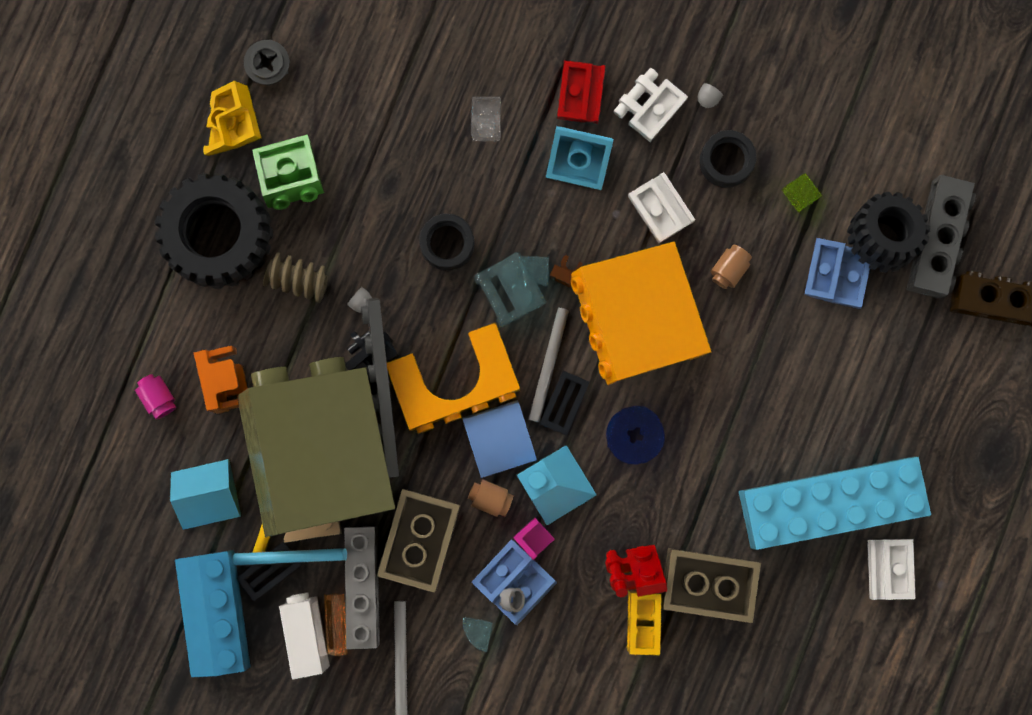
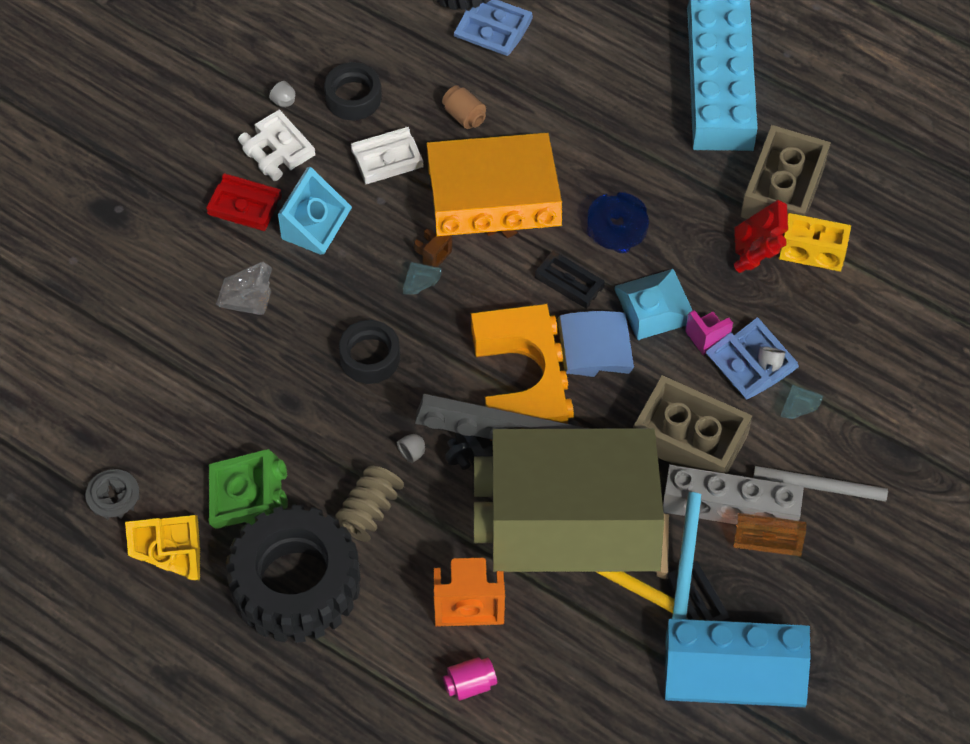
camera: 75 degrees left, 25 degrees down
medium azure slope [170,459,241,530] -> none
white window [279,592,330,679] -> none
medium nougat brick [468,479,514,517] -> none
clear light blue plate [473,252,547,328] -> none
light grey bar [529,308,569,423] -> none
clear neon green slope [782,173,822,213] -> none
white plate [868,539,915,600] -> none

